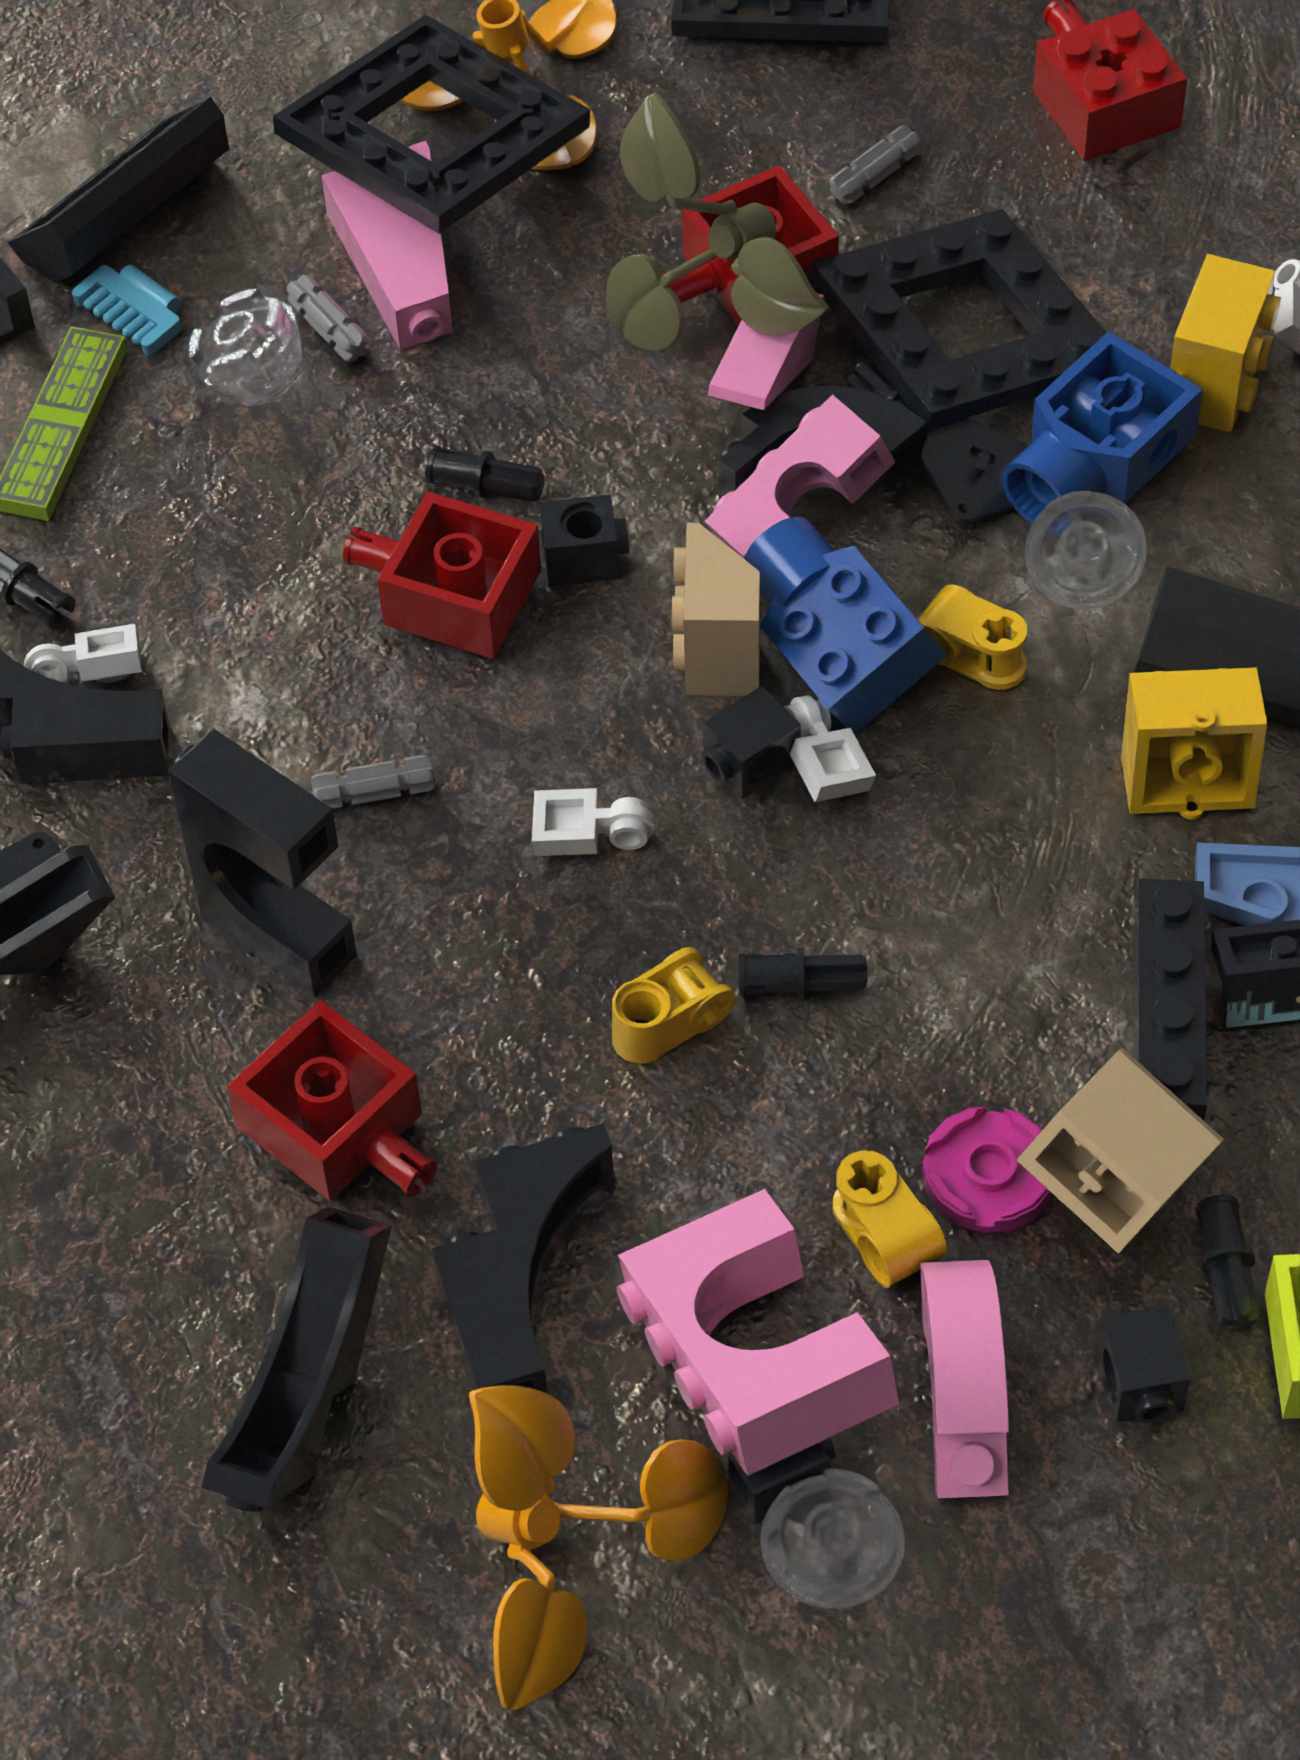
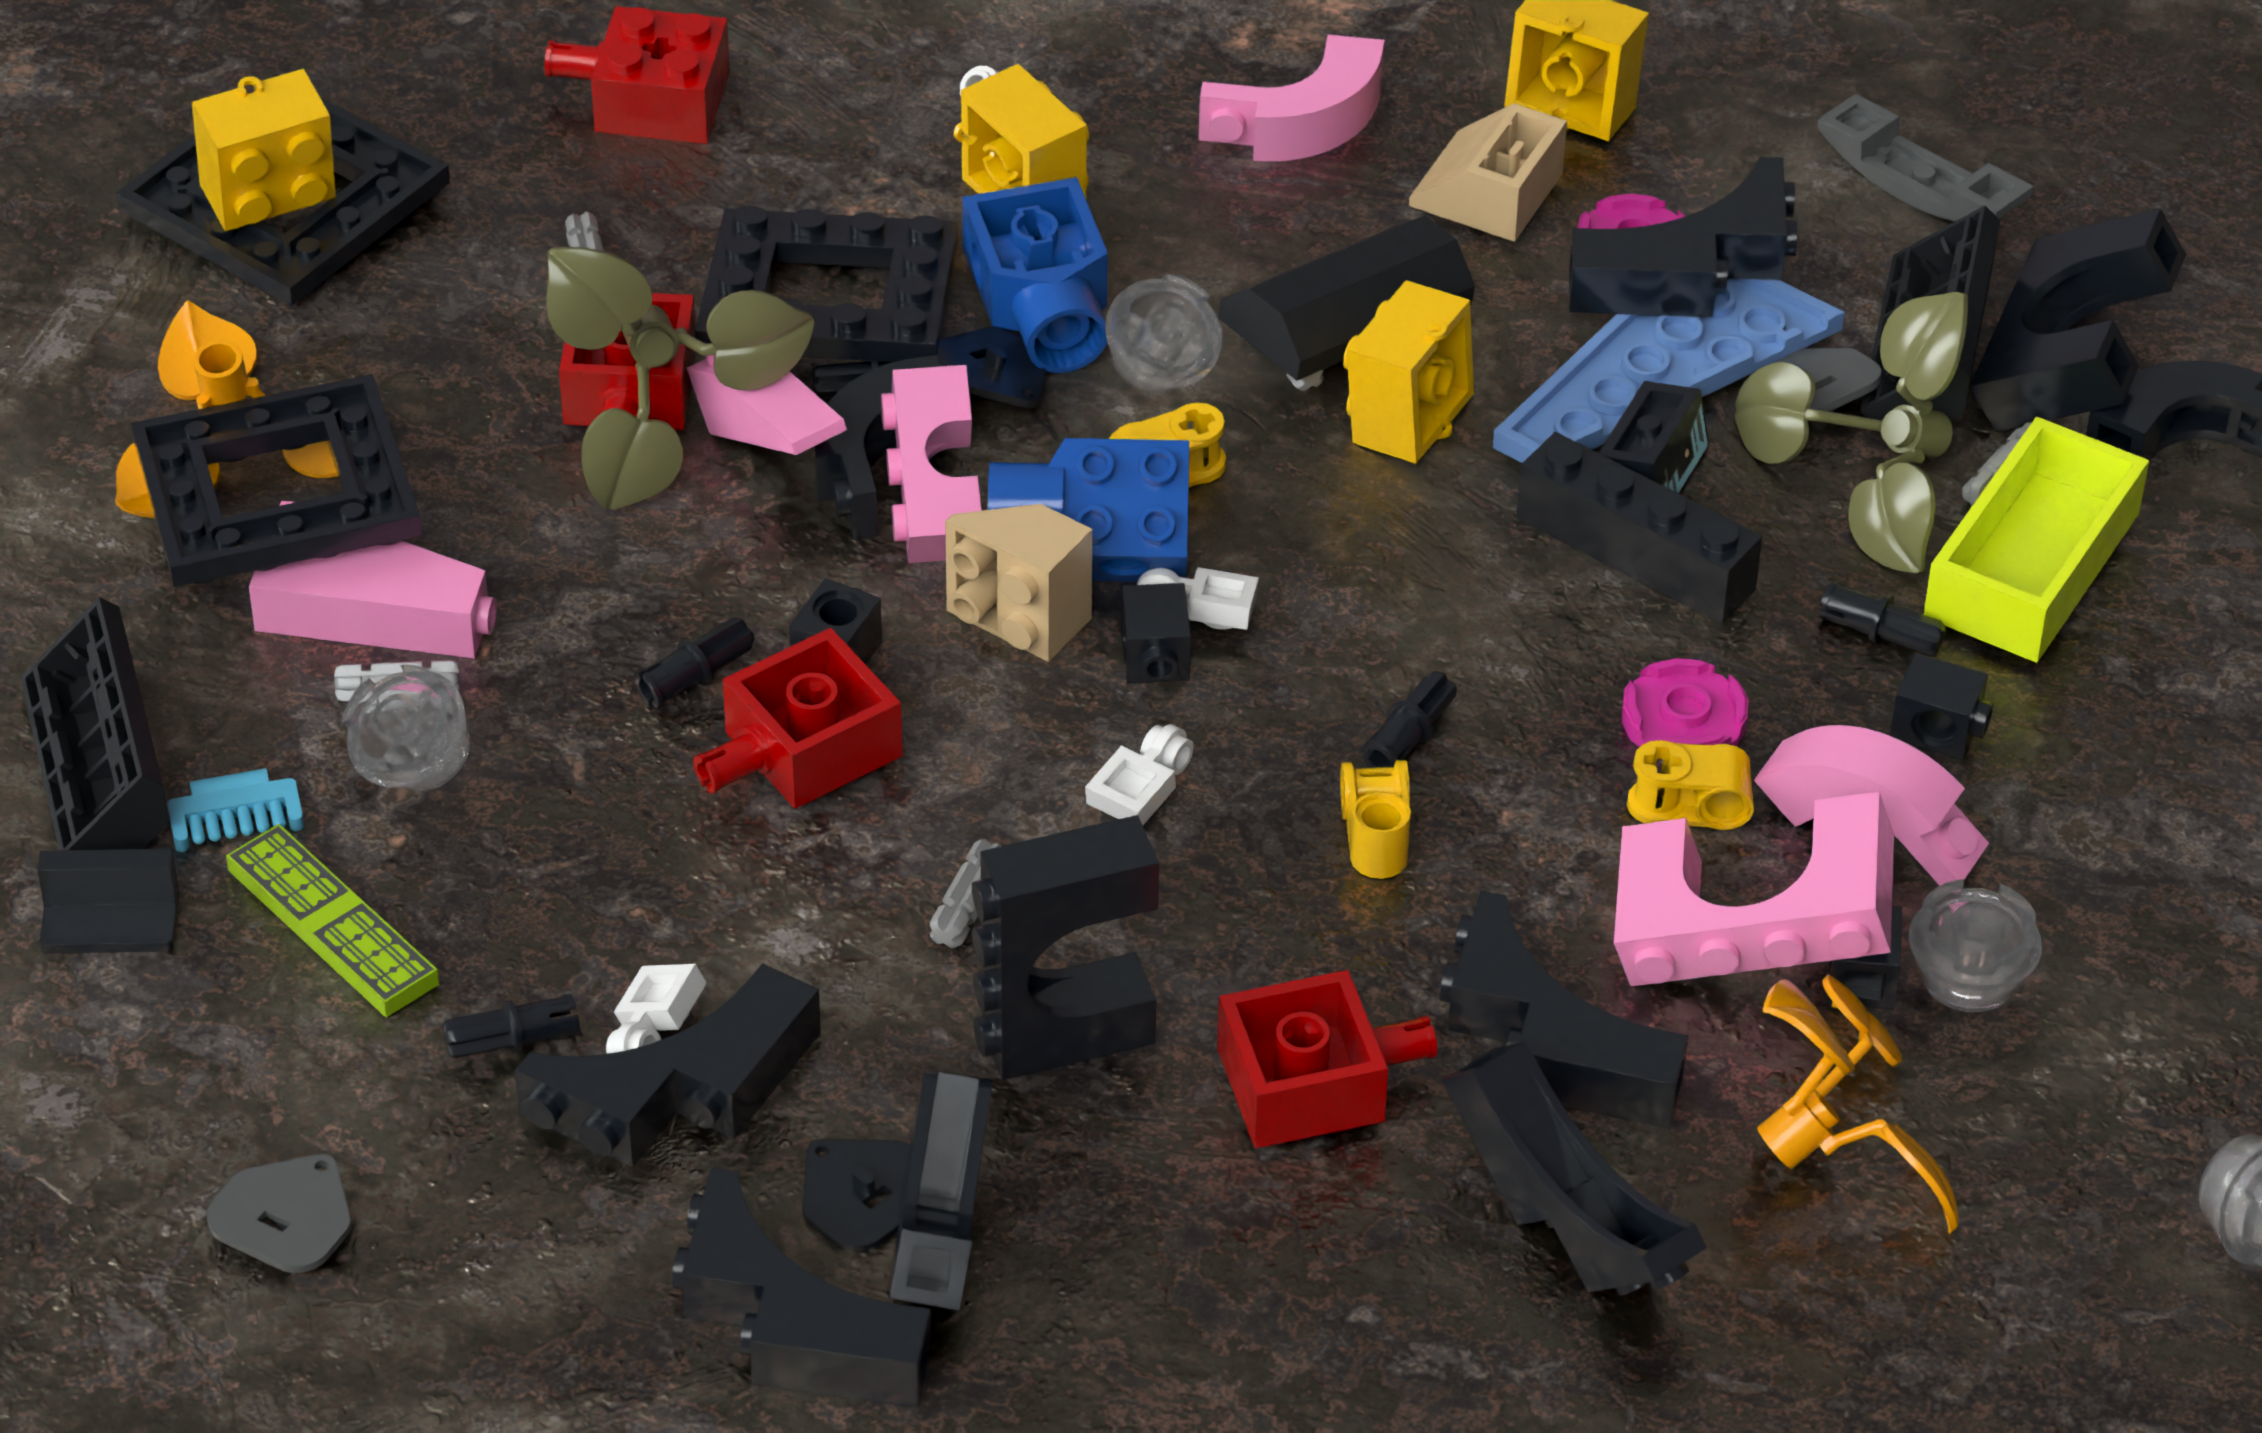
camera: 60 degrees left, 10 degrees down
tan slope [1017,1048,1224,1254] -> none

